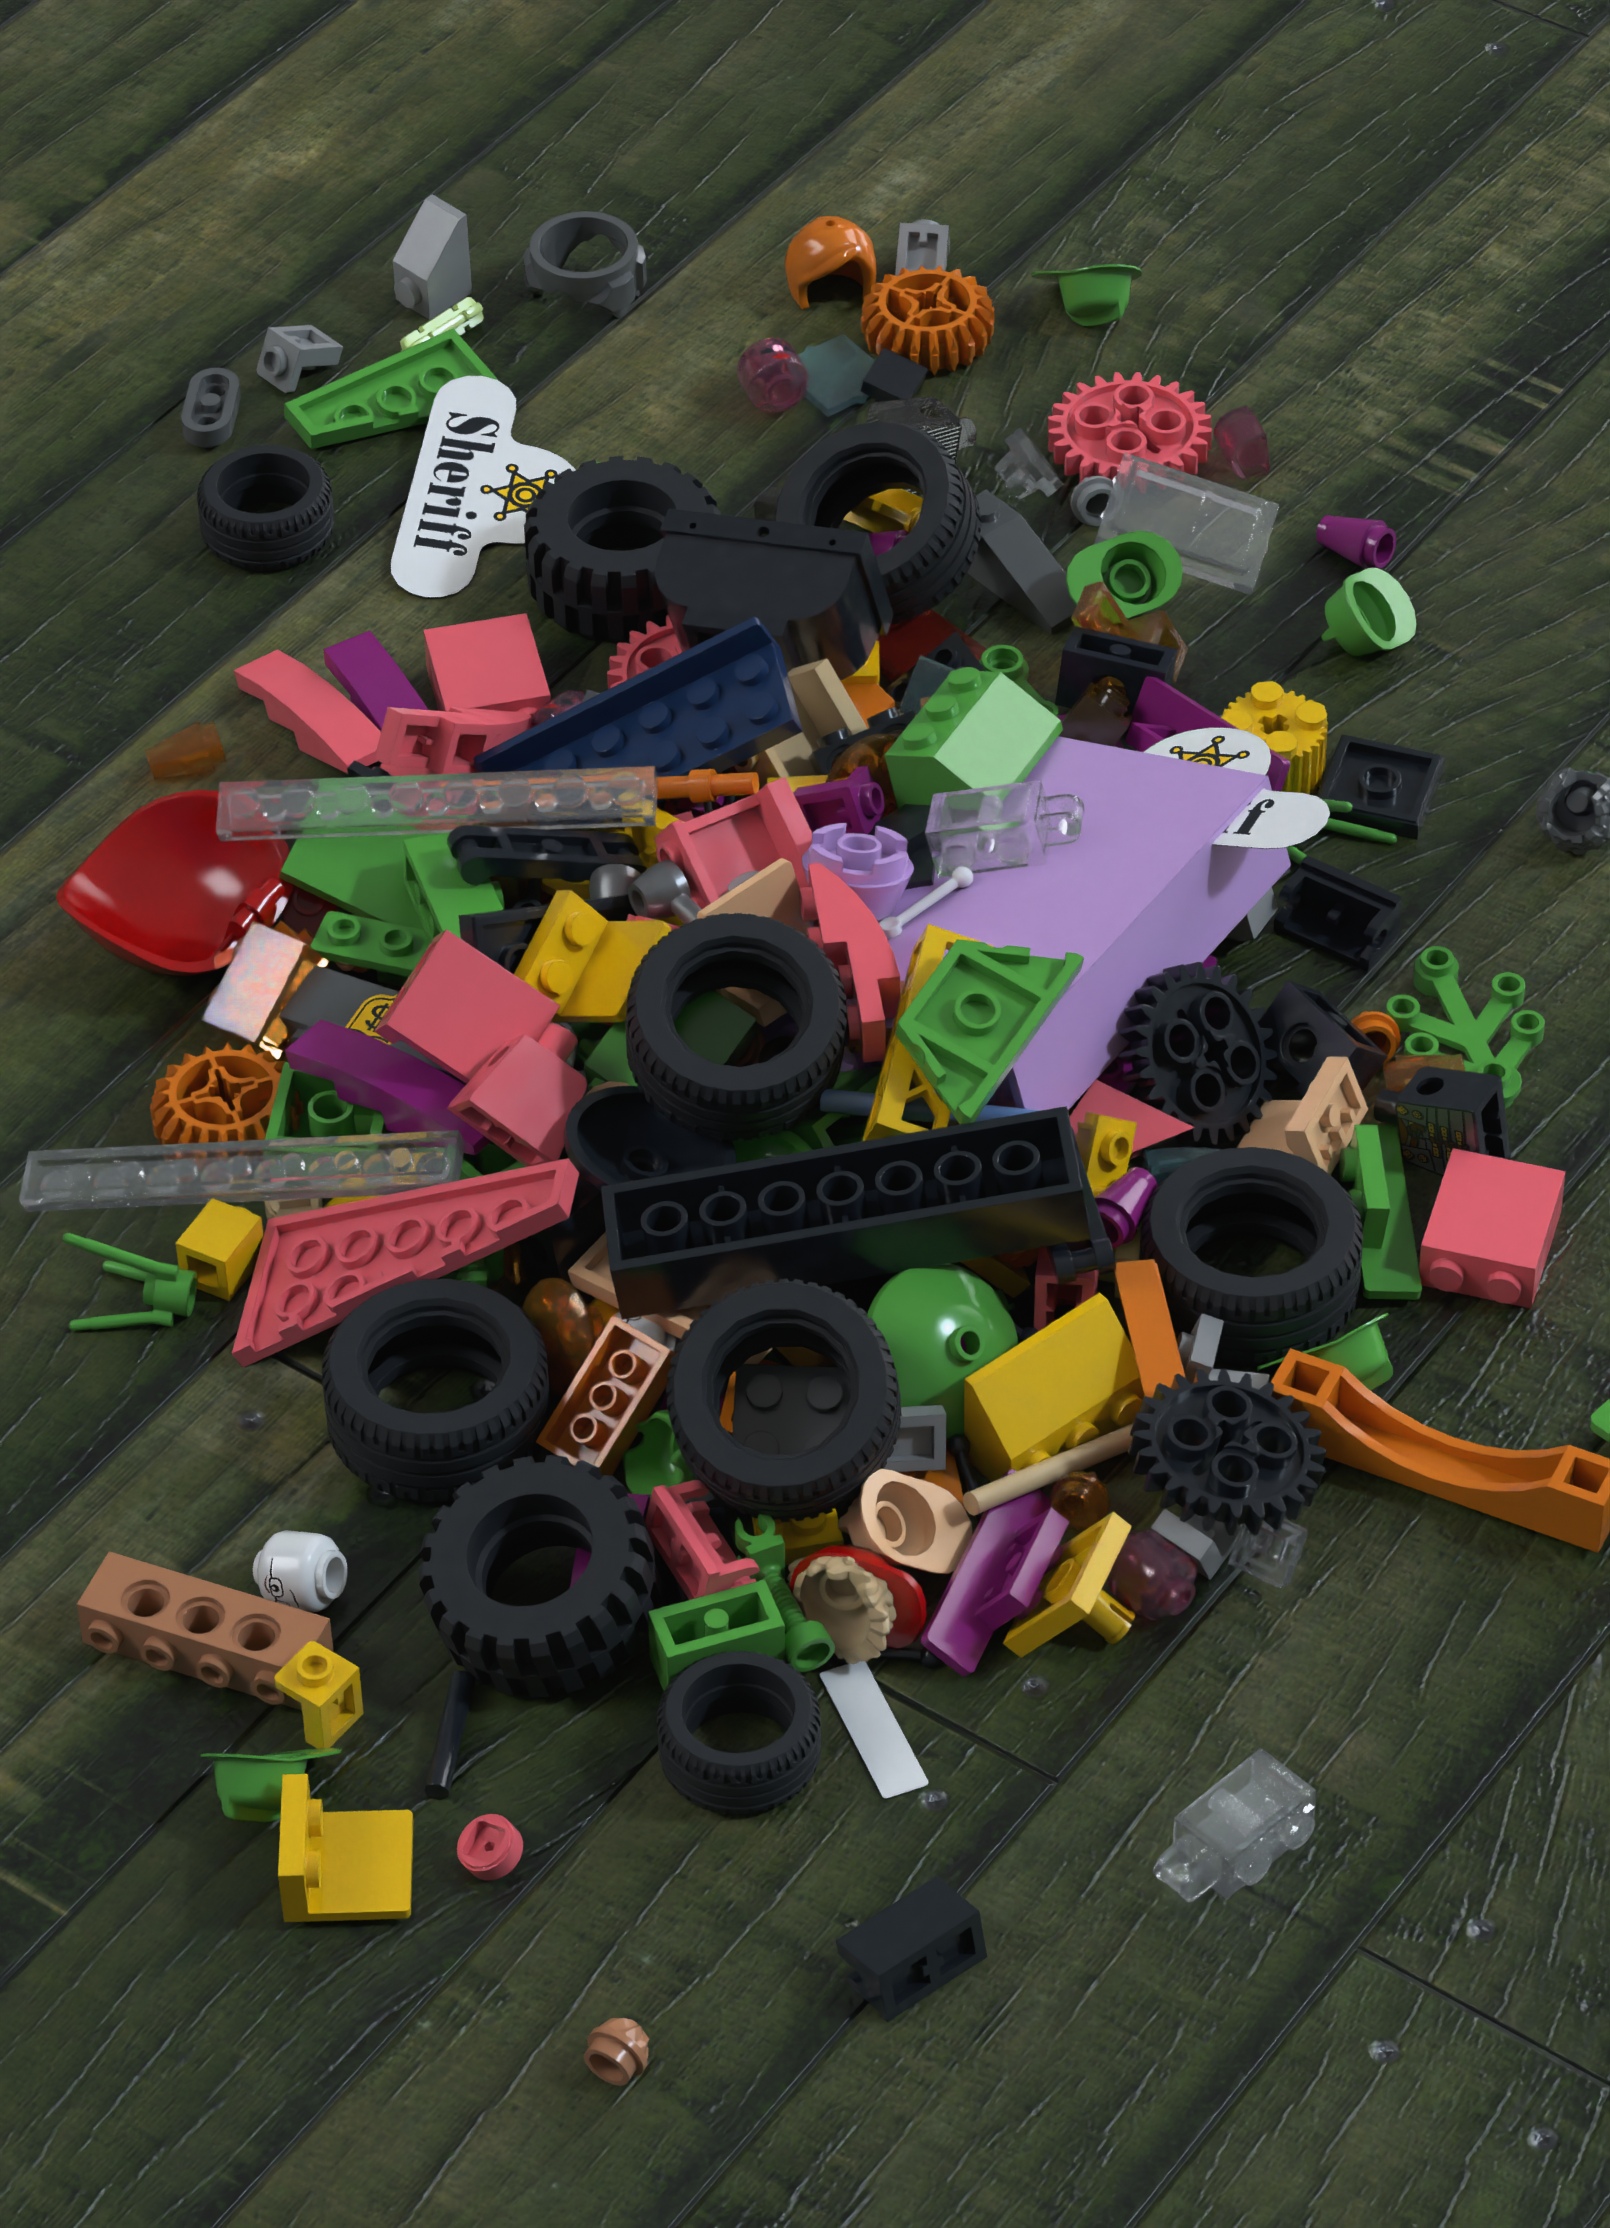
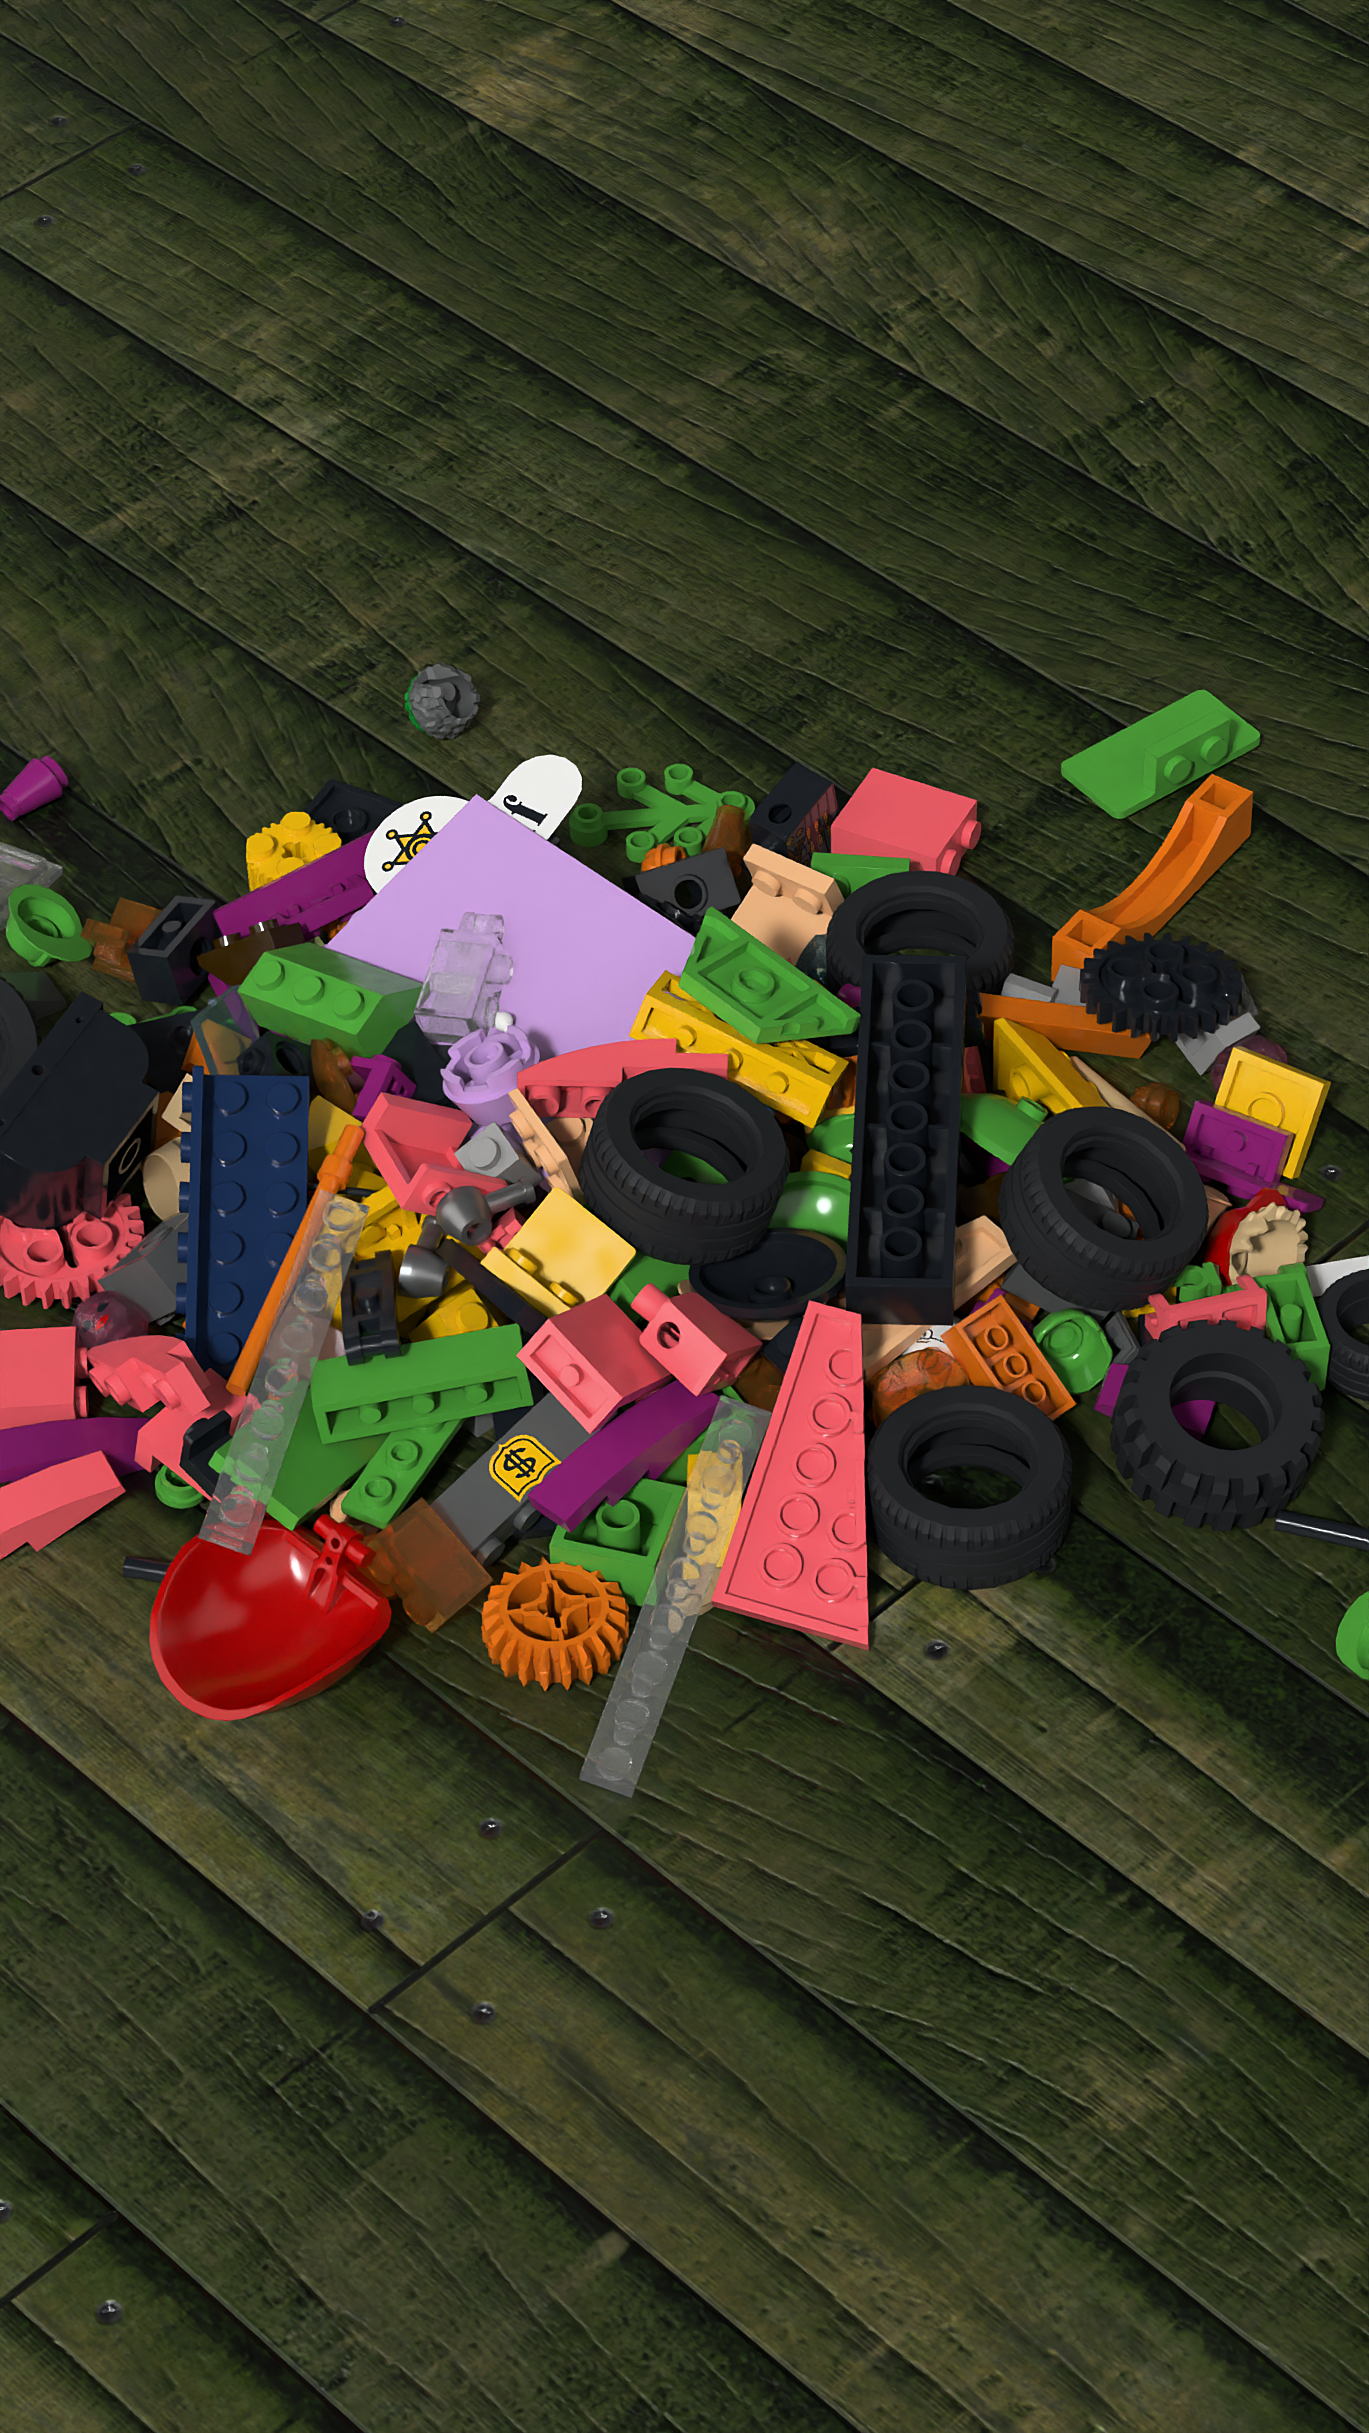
camera: 80 degrees left, 0 degrees up
bright green plant [62,1233,198,1331] -> none
nougat brick [77,1551,334,1710] -> none
clear orange cone [144,720,227,780] -> none
yellow brick [175,1198,263,1301] -> none
white head [253,1530,347,1612] -> none
yellow bracket [274,1641,364,1749] -> none
bright green piece [1256,1313,1393,1390] -> none
bright green piece [1321,568,1417,657] -> none

